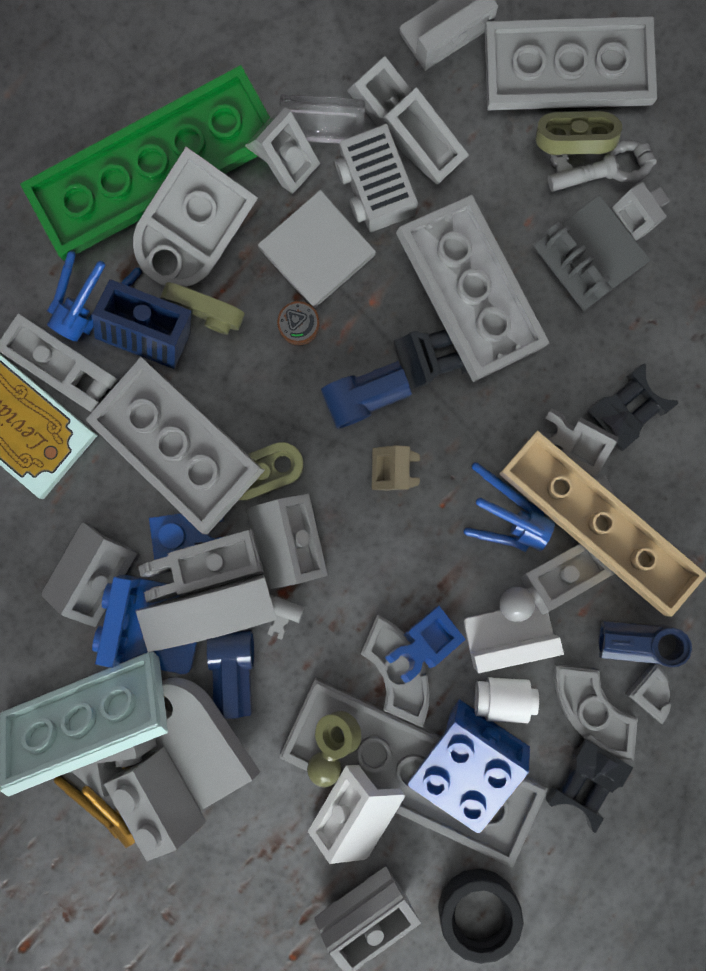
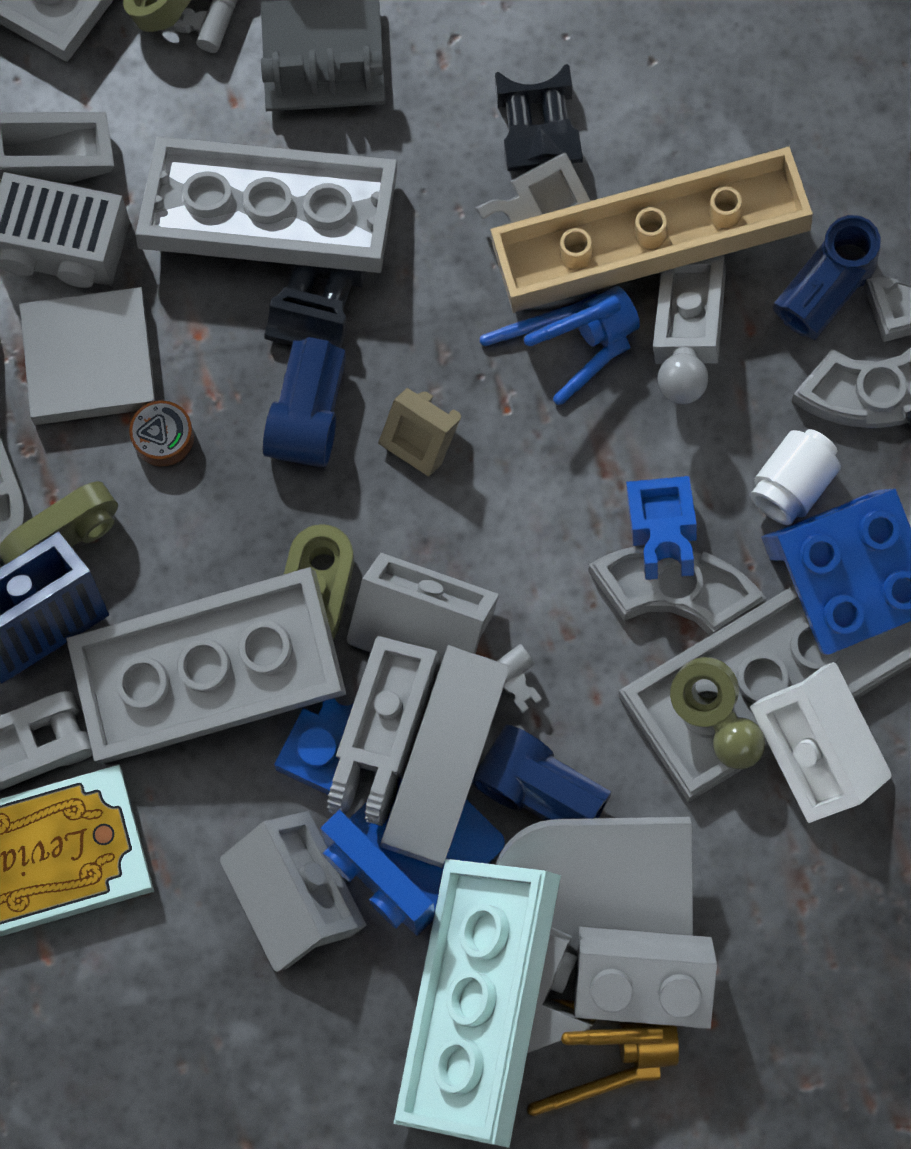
camera: 60 degrees left, 15 degrees down
white panel [463,604,564,673] -> none

